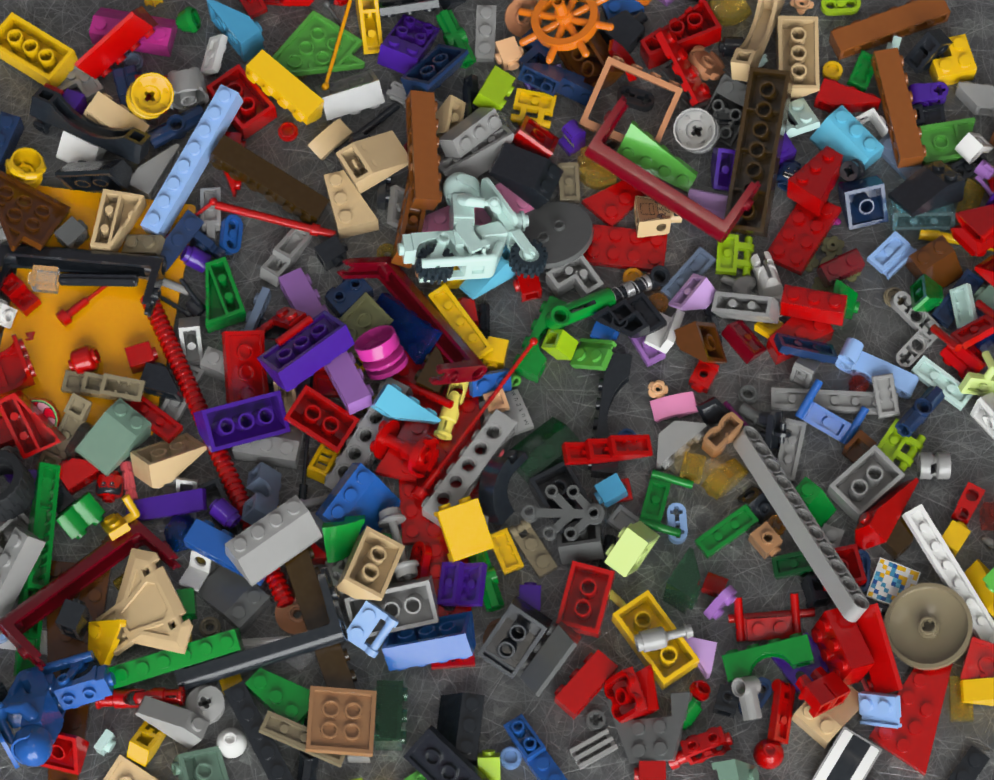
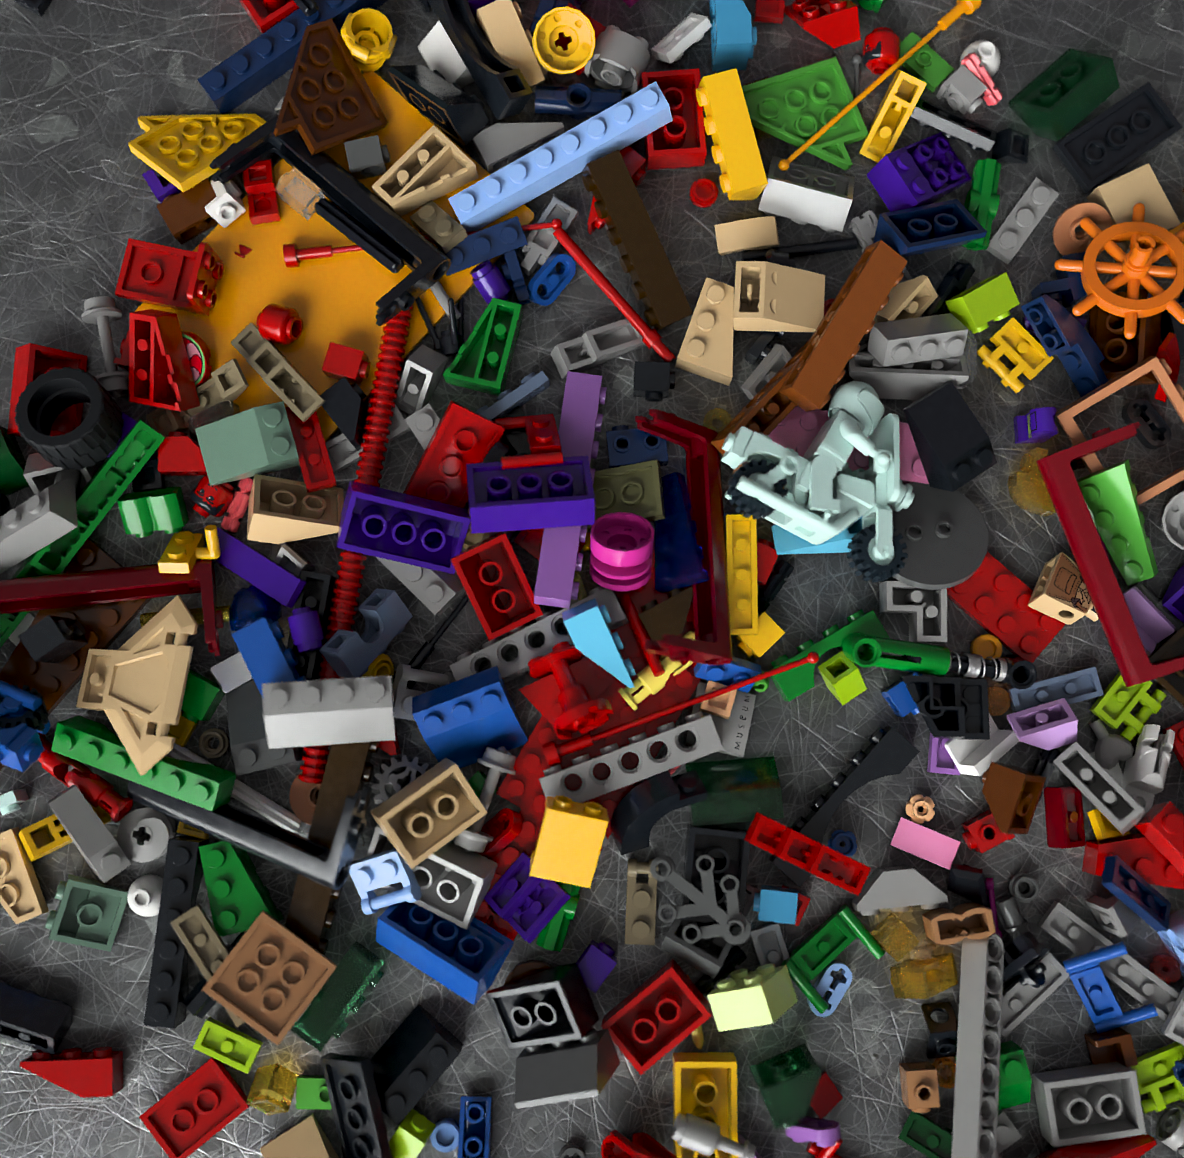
camera: 35 degrees right, 15 degrees up
yellow wing [88,619,127,665] -> none
yellow slope [307,444,344,484] -> none
green slope [322,515,365,563] -> none
yellow plate [490,528,524,575] -> none
light nougat brick [494,36,524,71] -> none
red slope [512,115,559,159] -> none
red brick [513,272,542,302] -> none
red brick [554,649,618,719] -> none
dark tan plate [558,162,581,203] -> none
bright green plate [570,338,617,371] -> none
red wing [582,180,646,227] -> none
green plate [694,504,759,559] -> none

